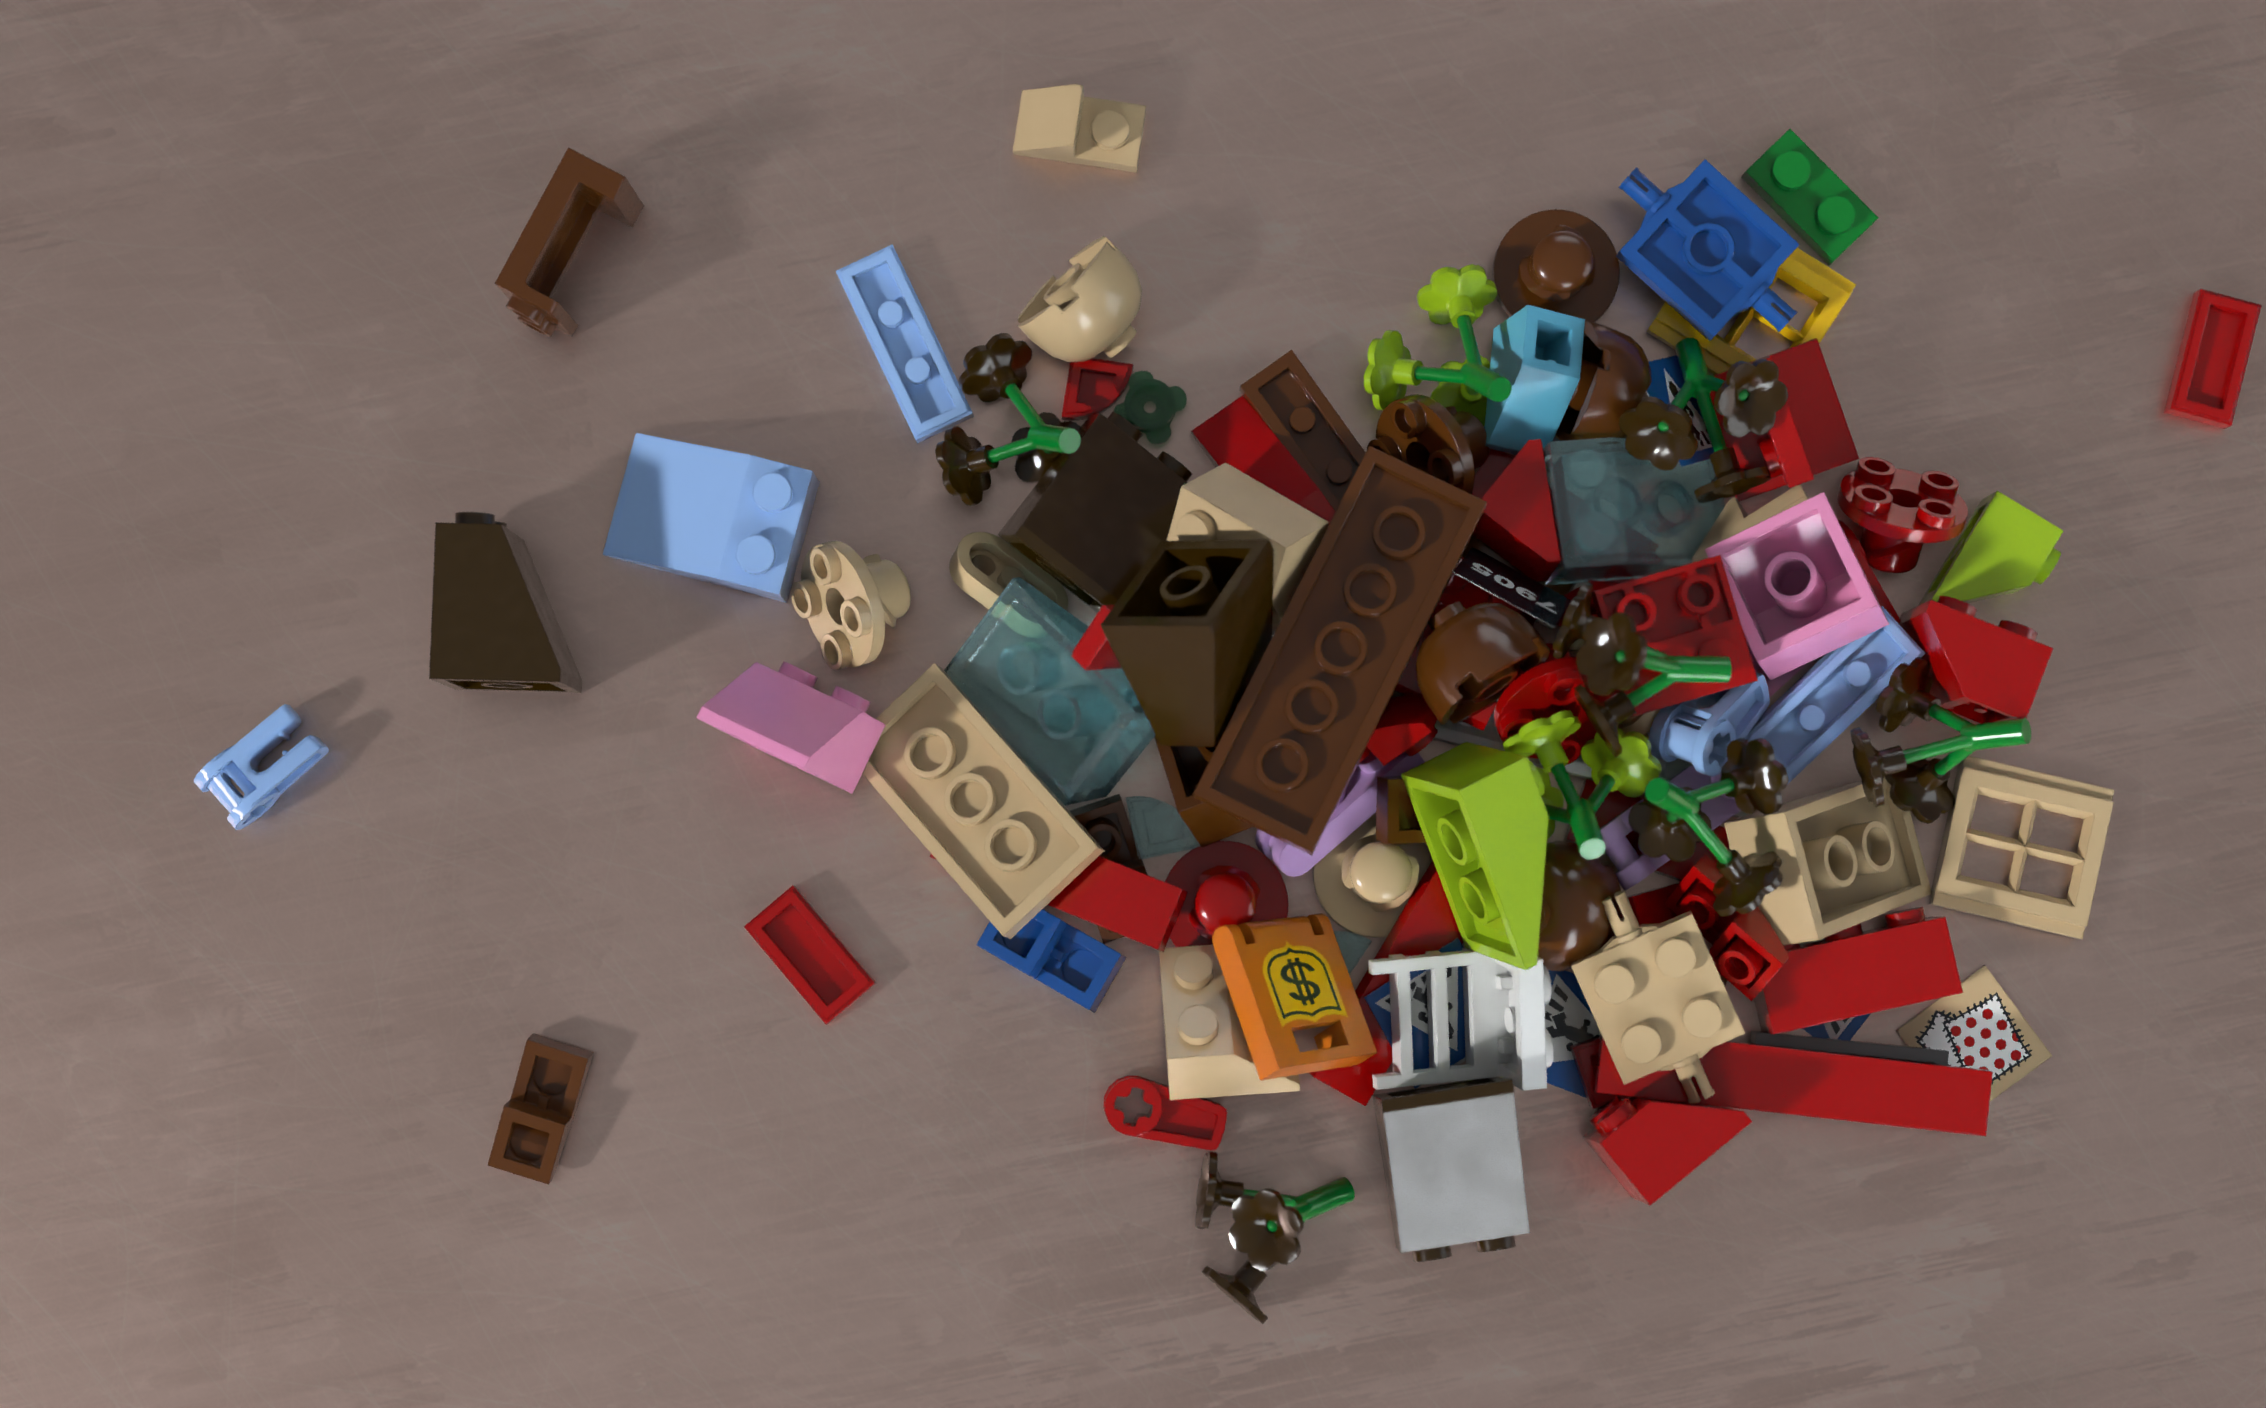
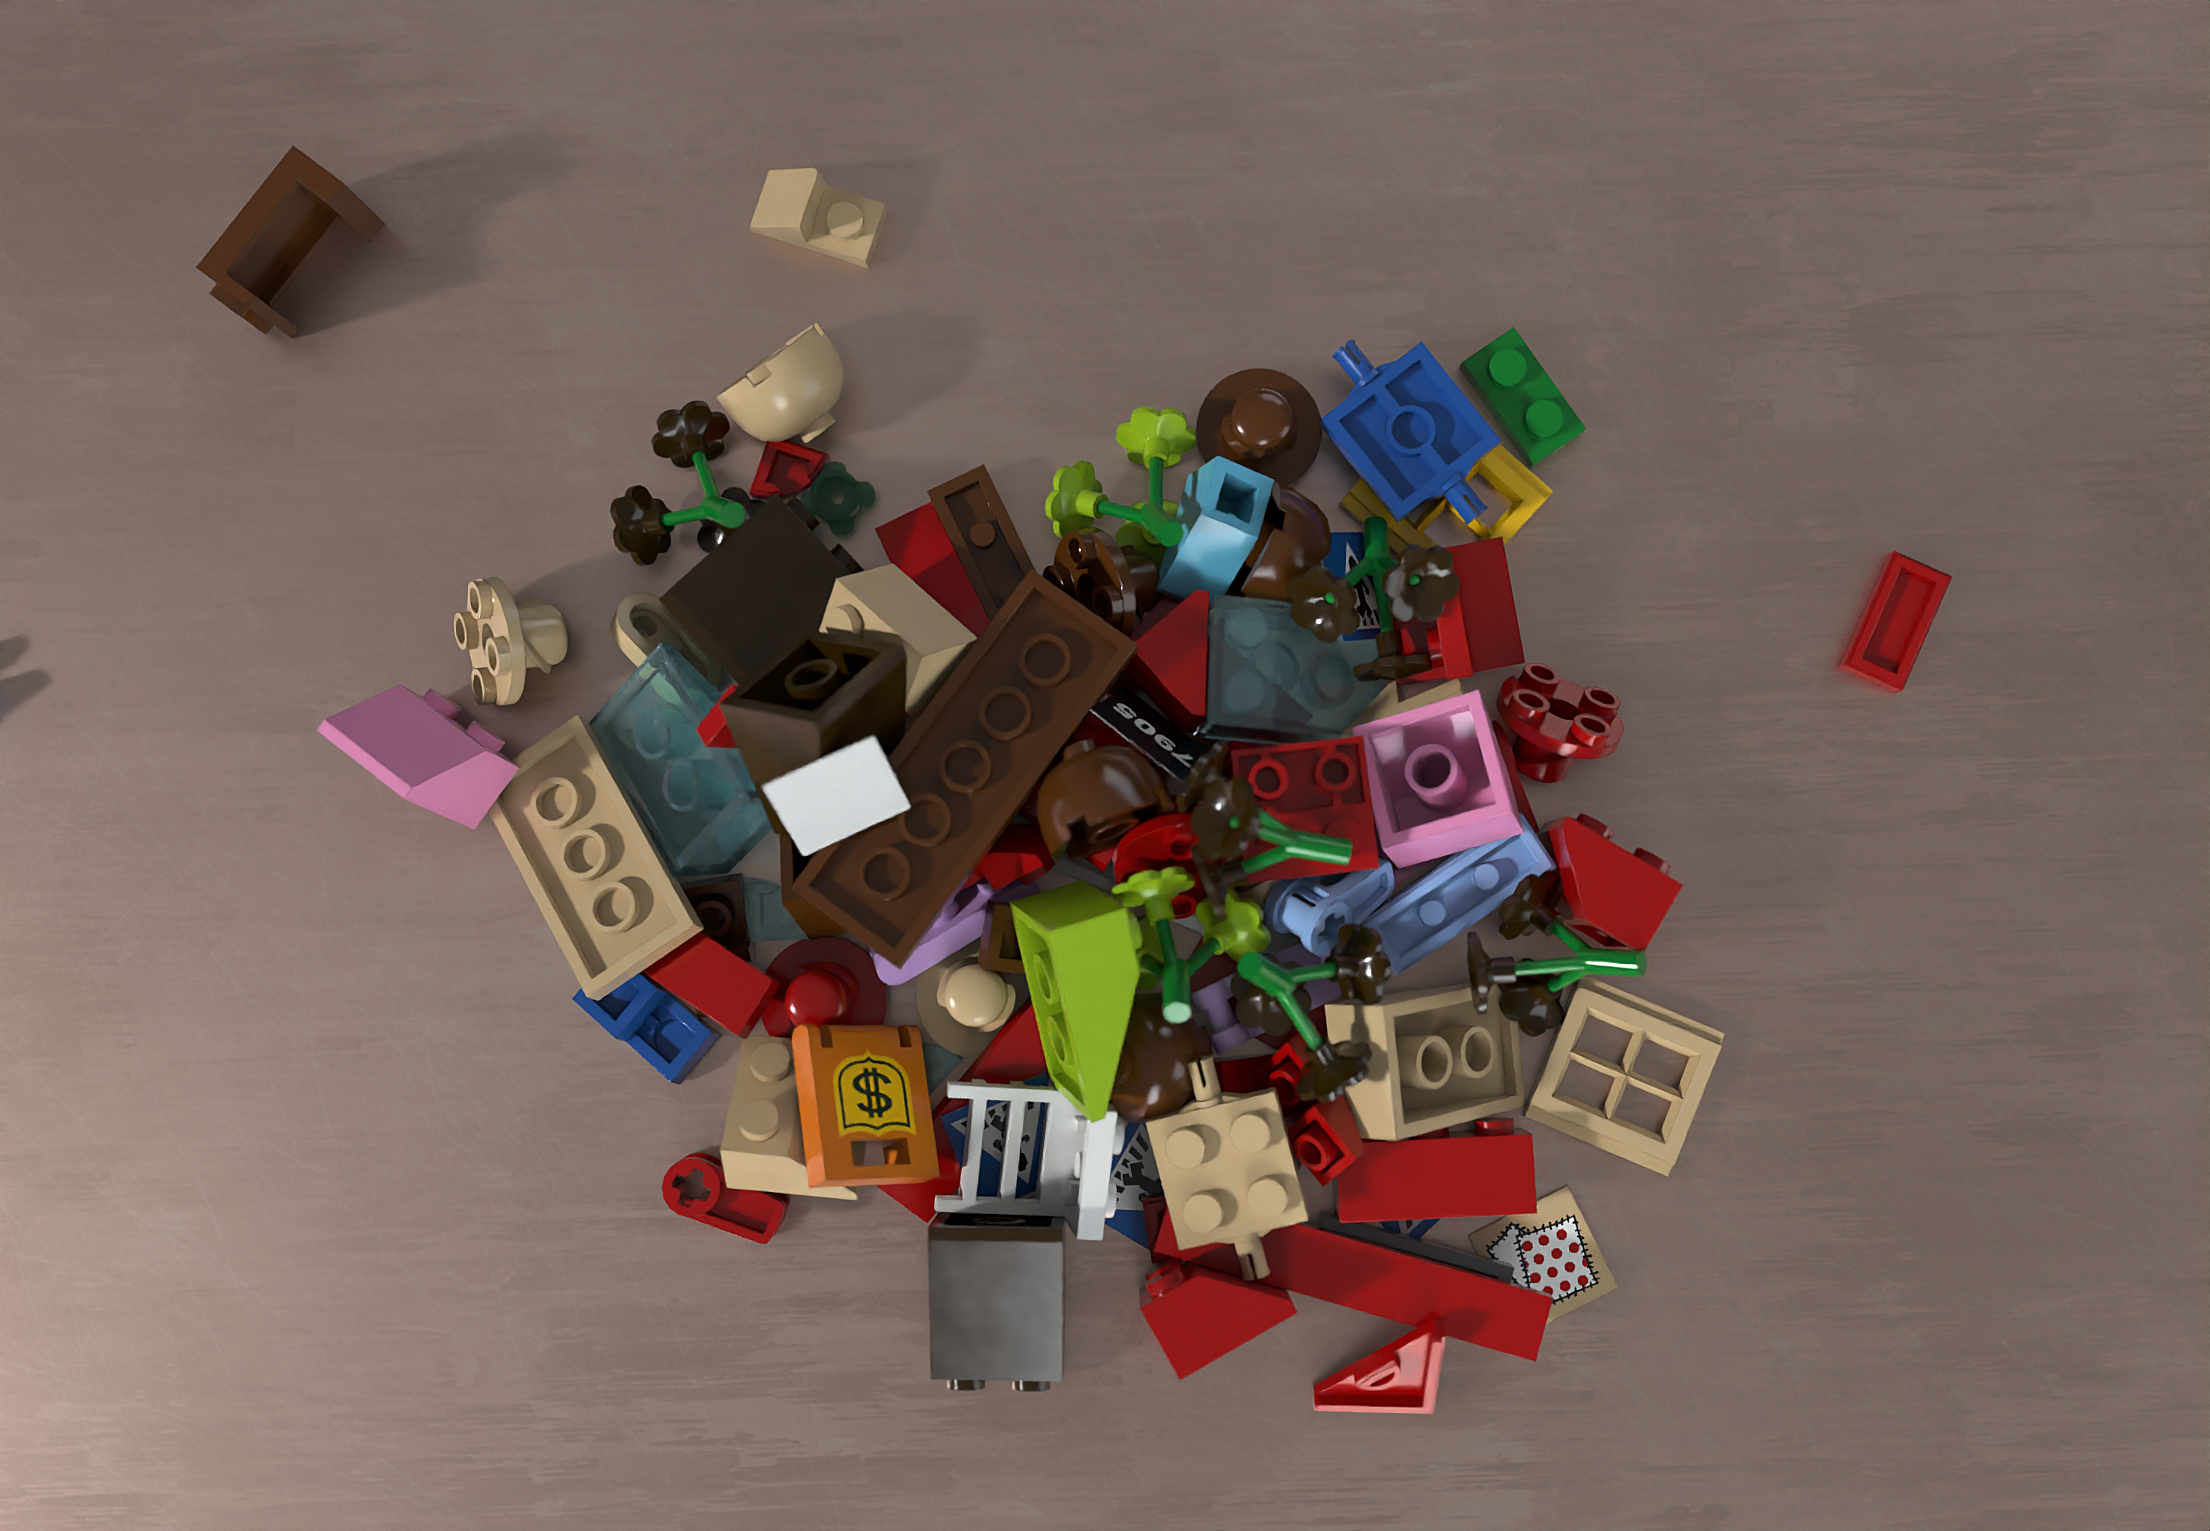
camera: 15 degrees right, 0 degrees up
dark brown slope [429,512,582,693] -> none
reddish brown slope [488,1033,594,1185] -> none
light blue slope [603,433,820,603] -> none
red tile [744,885,876,1025] -> none
light blue tile [836,244,974,443] -> none
dark brown plant [1195,1151,1355,1324] -> none
lime slope [1918,491,2063,606] -> none
none -> white sticker [763,736,910,856]
none -> red tile [1313,1319,1446,1414]

